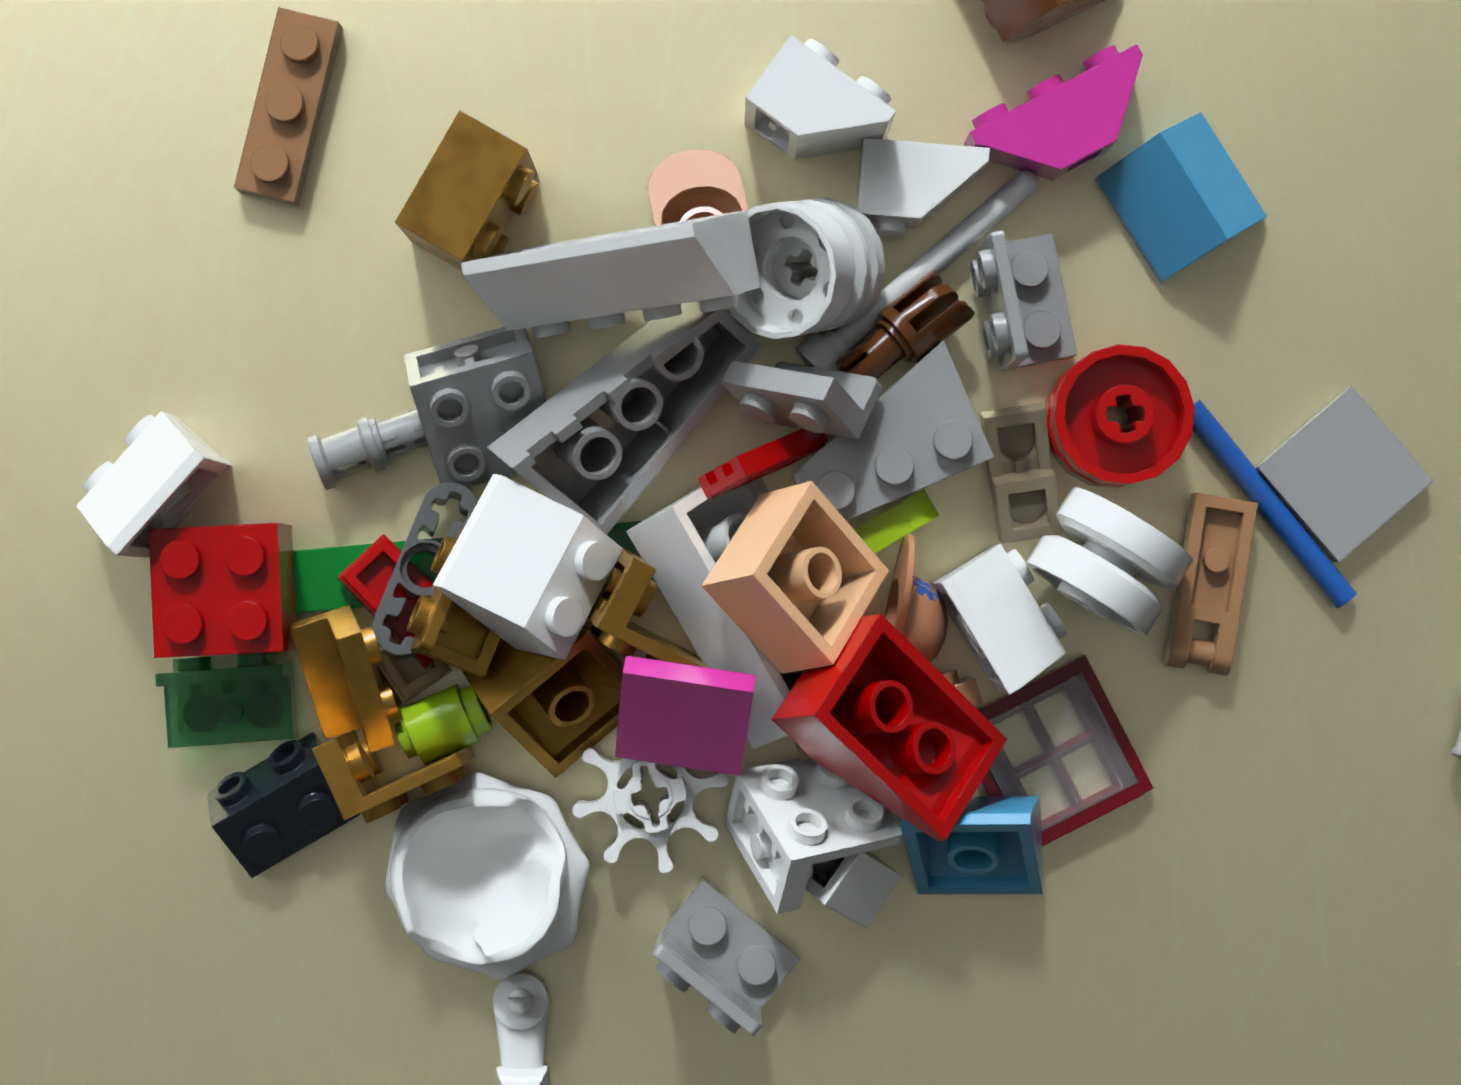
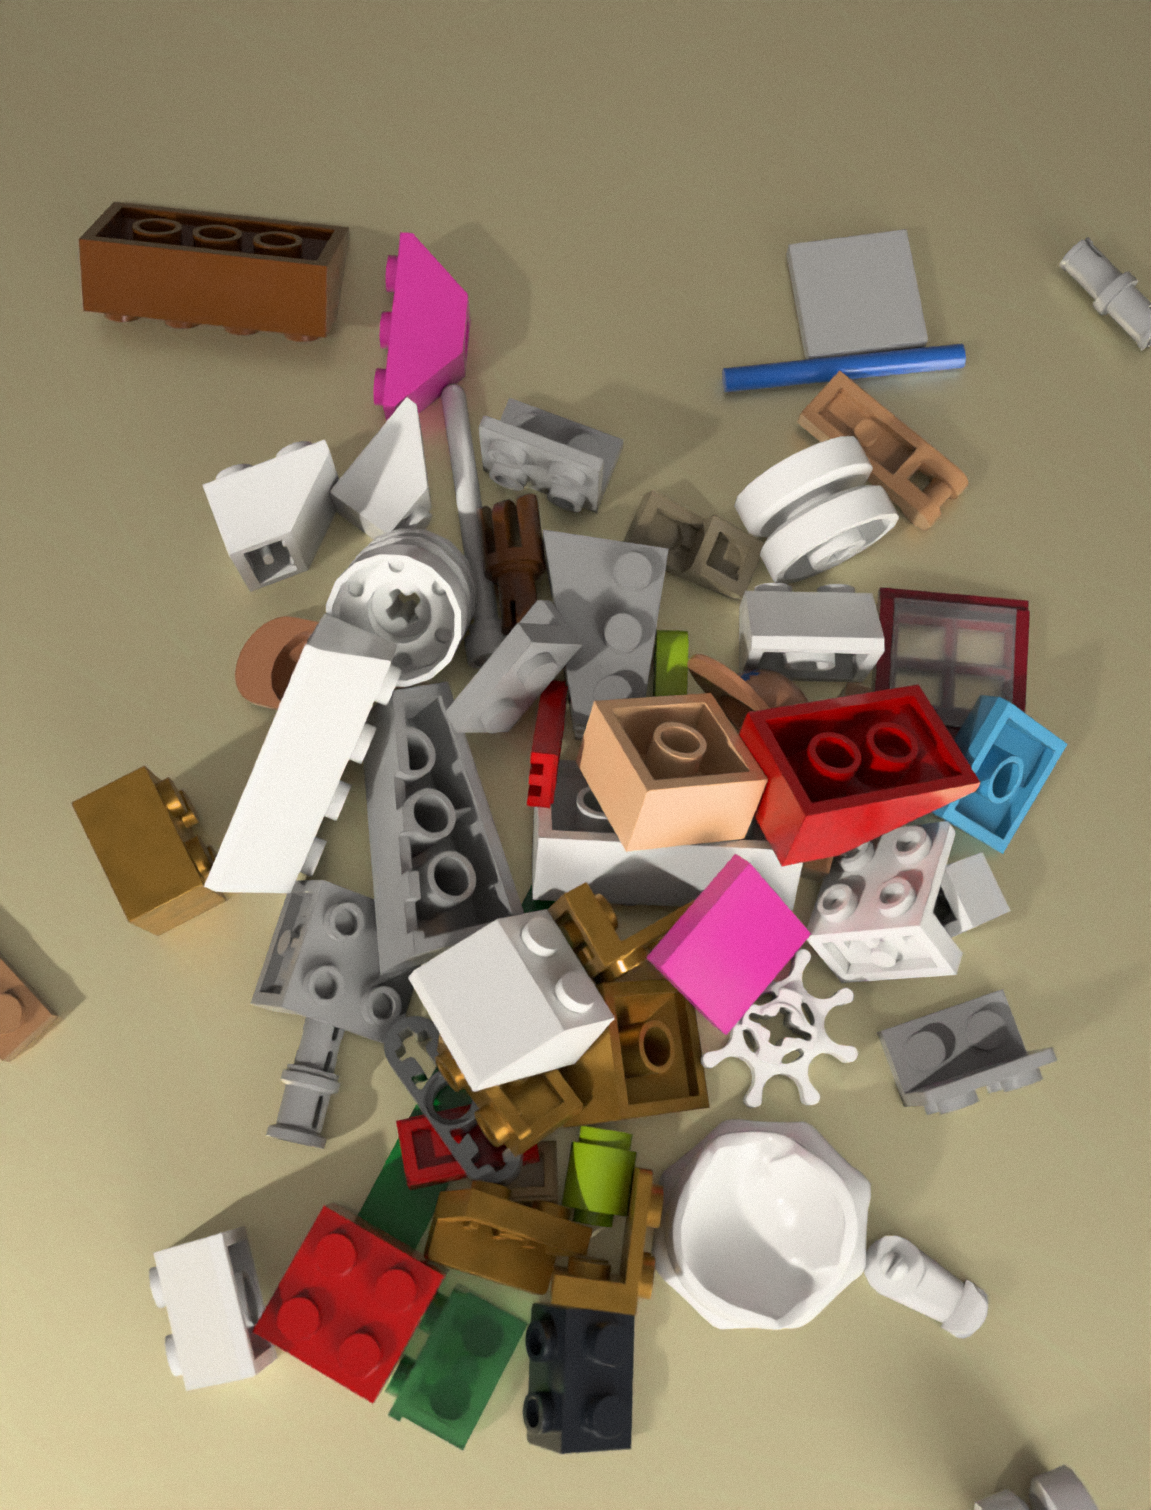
camera: 55 degrees left, 10 degrees down
red wheel [1045,344,1195,489] -> none
dark azure slope [1095,112,1267,283] -> none

